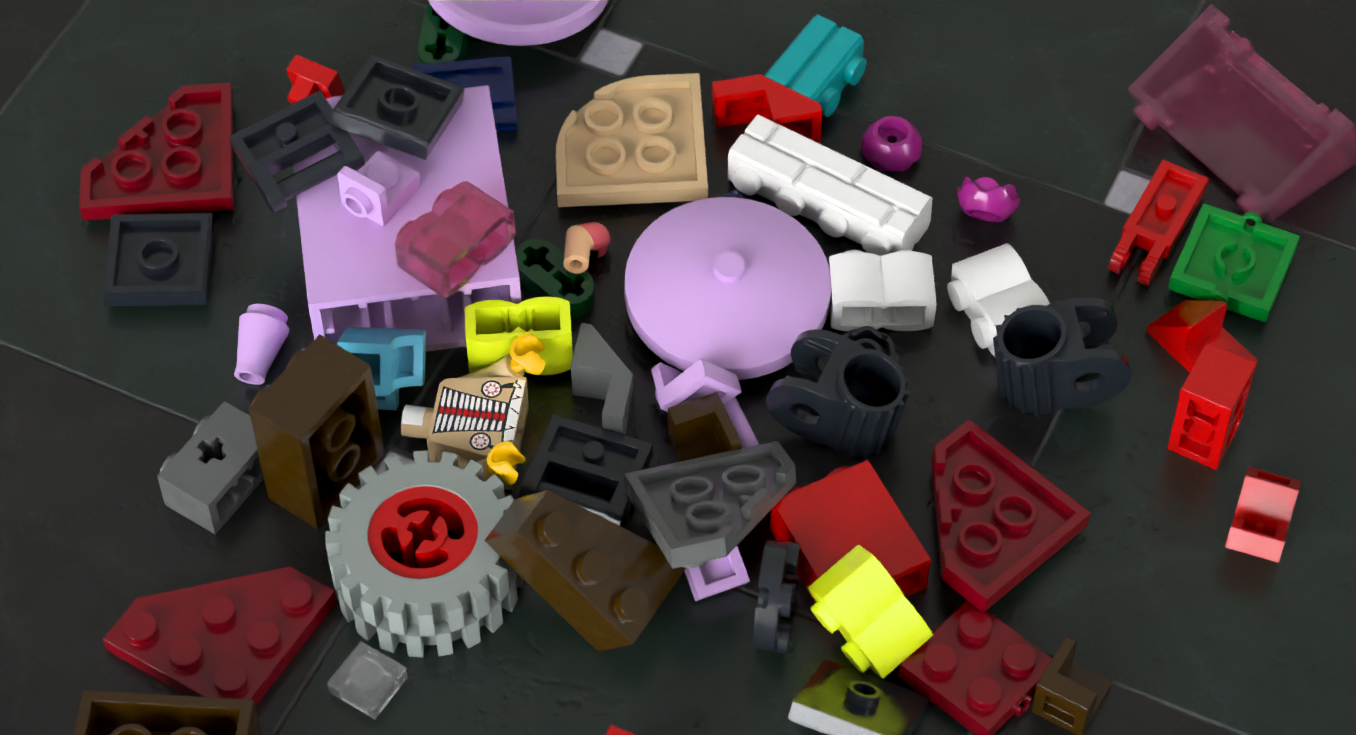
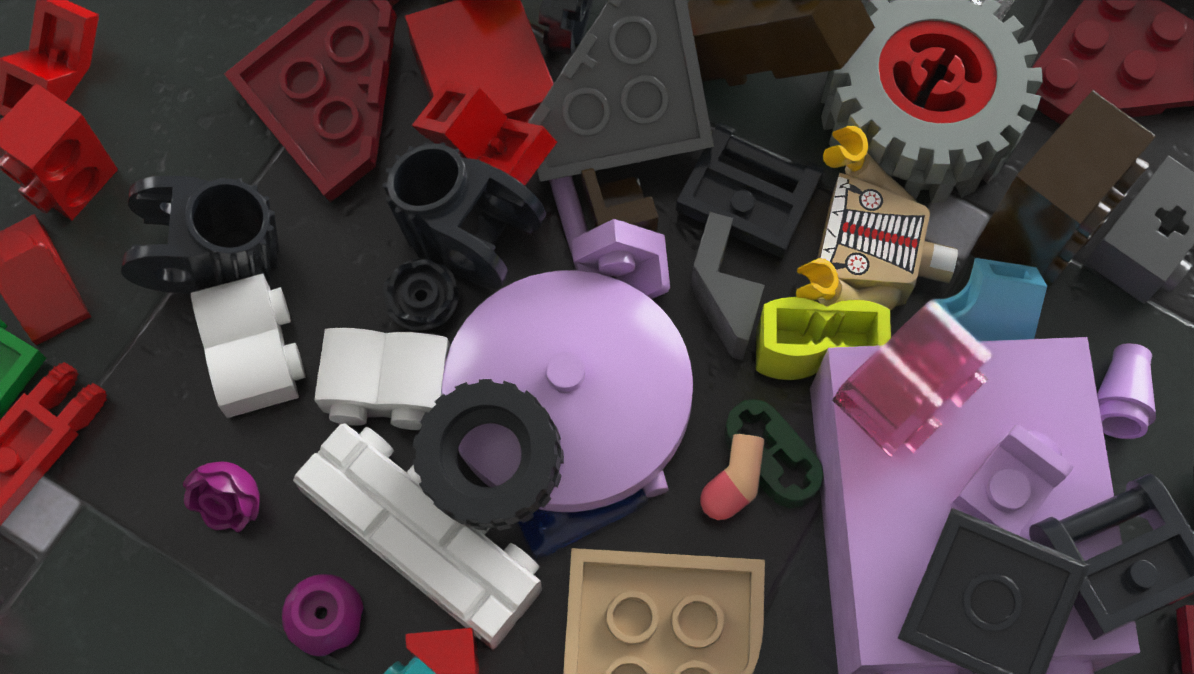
camera: 175 degrees left, 15 degrees up
none -> red slope [412,80,557,186]
none -> black tyre [413,379,564,531]

